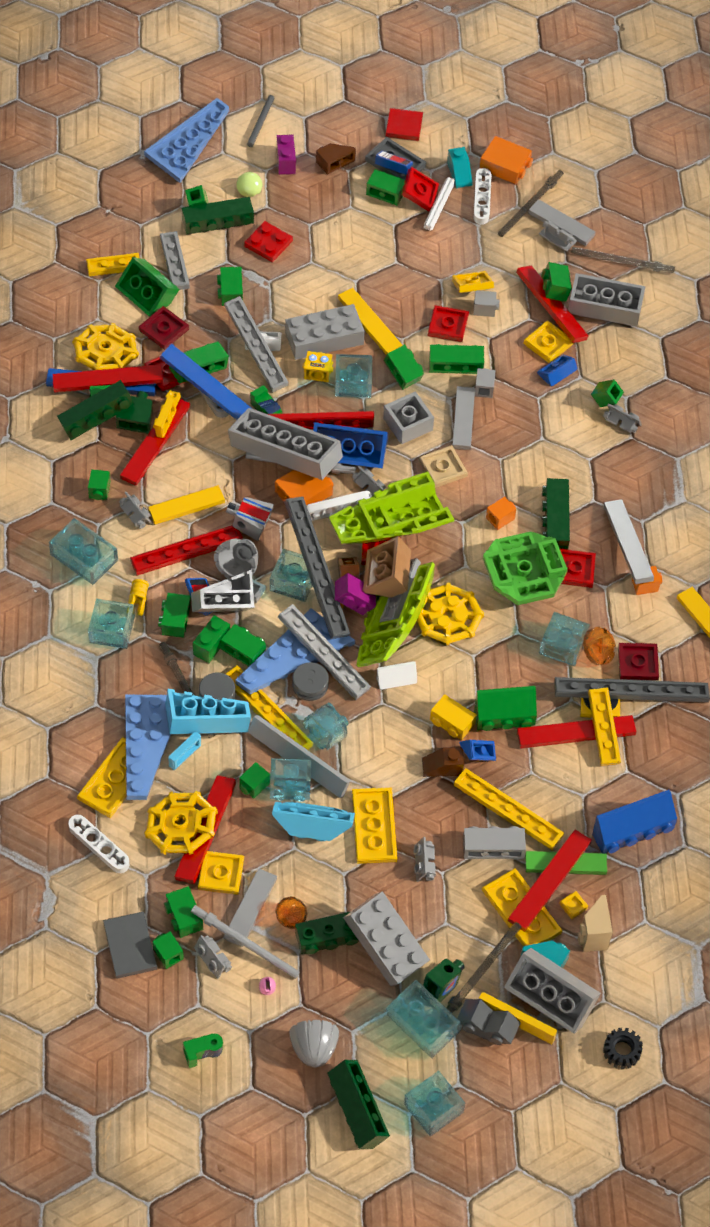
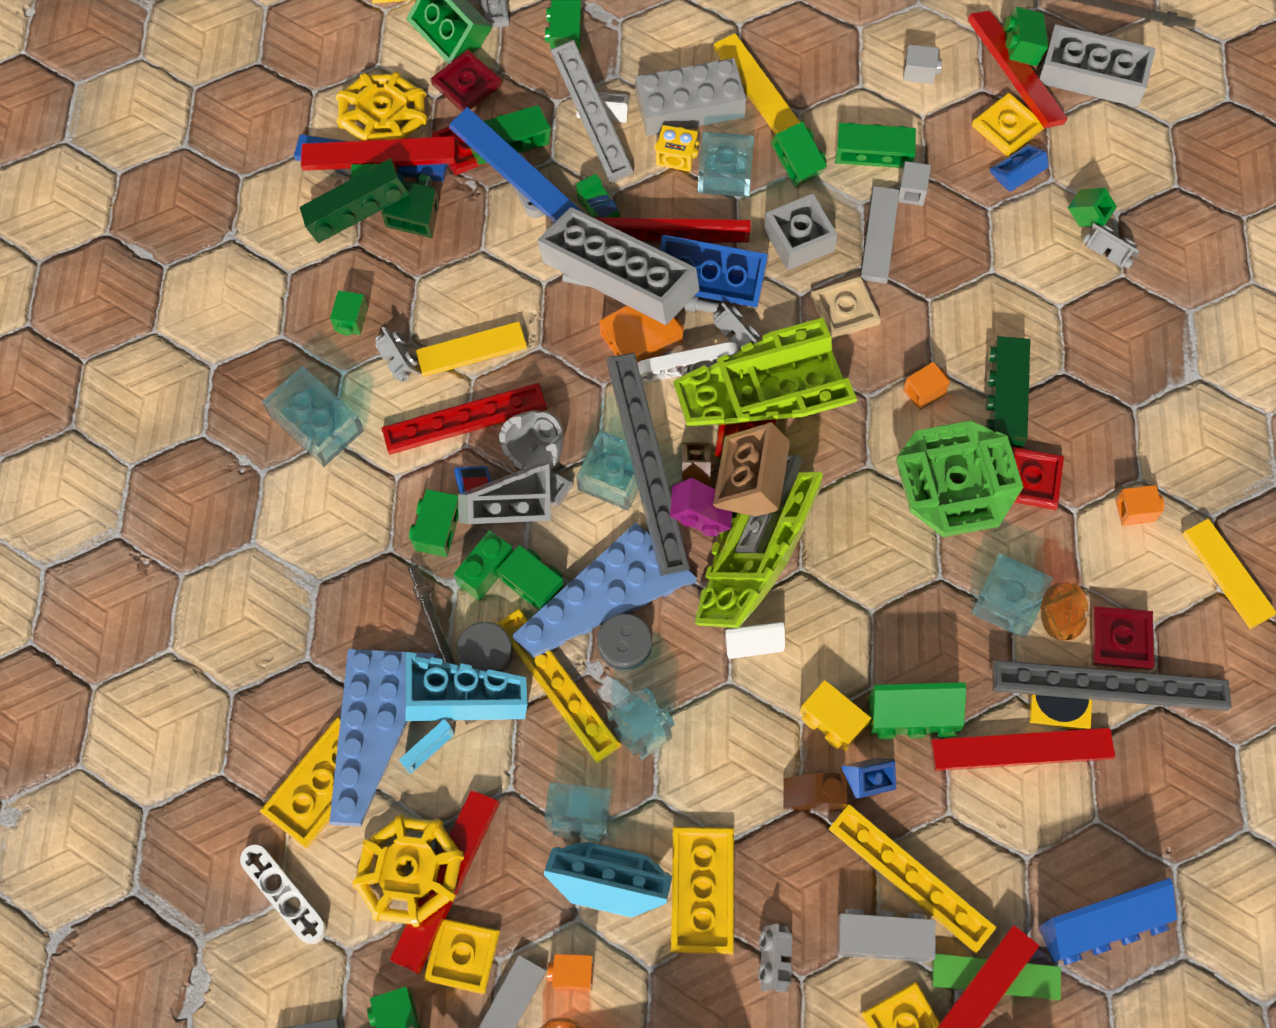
camera: 10 degrees right, 10 degrees up
clear light blue brick [88,599,135,649] -> none
red tile [120,399,190,486] -> none
yellow hinge [126,579,149,616] -> none
yellow hinge [153,390,181,438] -> none
light grey torso [226,497,274,541] -> none
green brick [239,762,270,798] -> none
light grey tile [248,715,350,798] -> none
light grey tile [278,604,371,700] -> none
yellow plate [417,582,484,645] -> none
red tile [428,305,469,342] -> none
yellow tile [452,271,494,293] -> none
yellow tile [588,688,621,766] -> none
tile [604,499,654,584] -> none
none -> orange brick [547,954,593,991]

